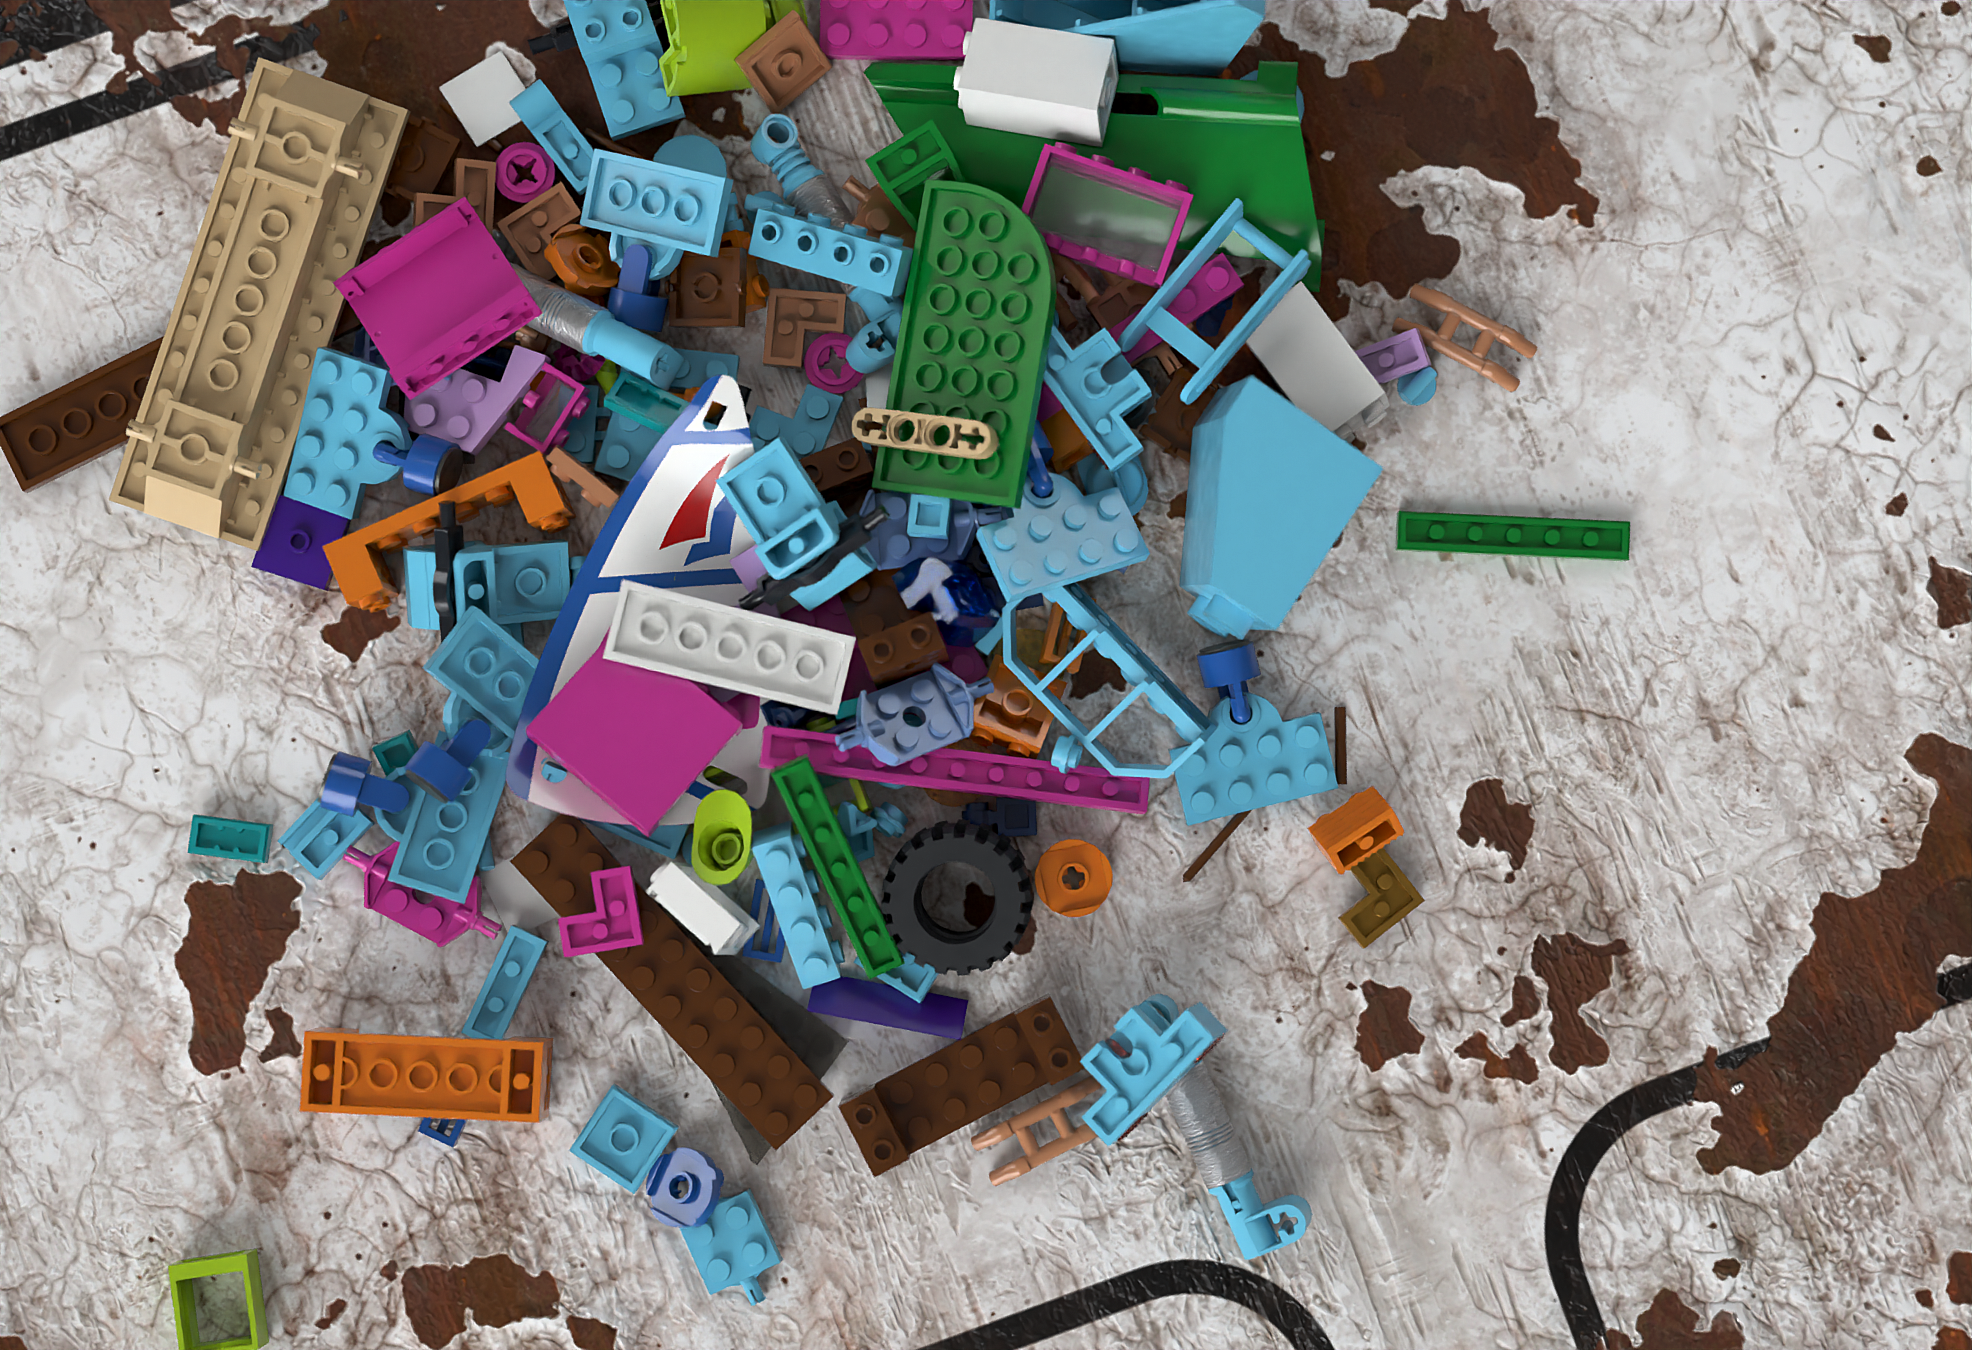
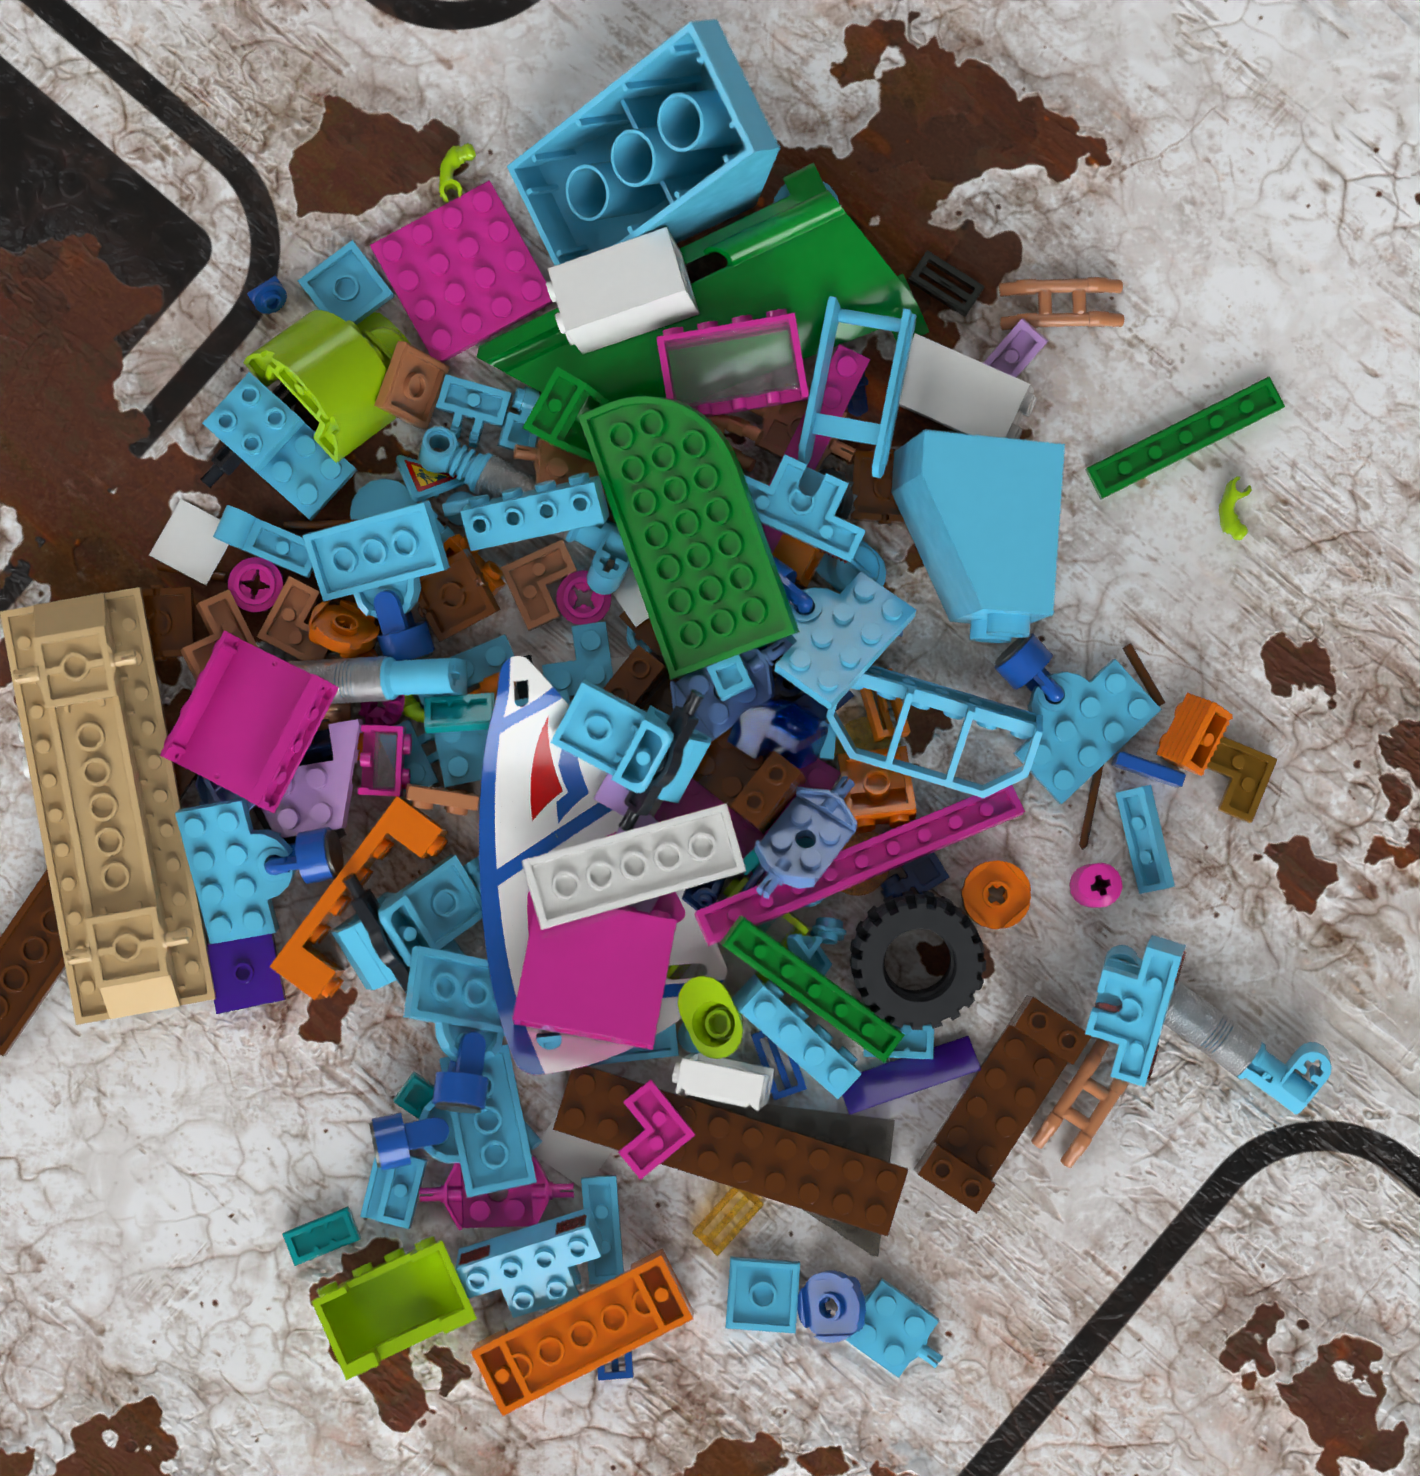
camera: 30 degrees left, 0 degrees up
tan beam [851,407,998,459] -> none
medium azure plate [1051,735,1083,774] -> none
medium azure plate [1397,366,1437,406] -> none
none -> lime cylinder [311,1236,477,1380]
none -> piece [396,455,465,502]
none -> medium azure hinge [436,374,512,448]
none -> medium azure piece [455,1207,602,1318]
none -> medium azure plate [497,386,541,451]
none -> clear yellow tile [692,1187,764,1257]
none -> pearl dark grey tile [908,250,985,317]
none -> dark pink piece [1069,863,1123,908]
none -> blue tile [1112,751,1186,788]
none -> medium azure plate [1115,785,1175,894]
none -> lime piece [1218,476,1252,541]

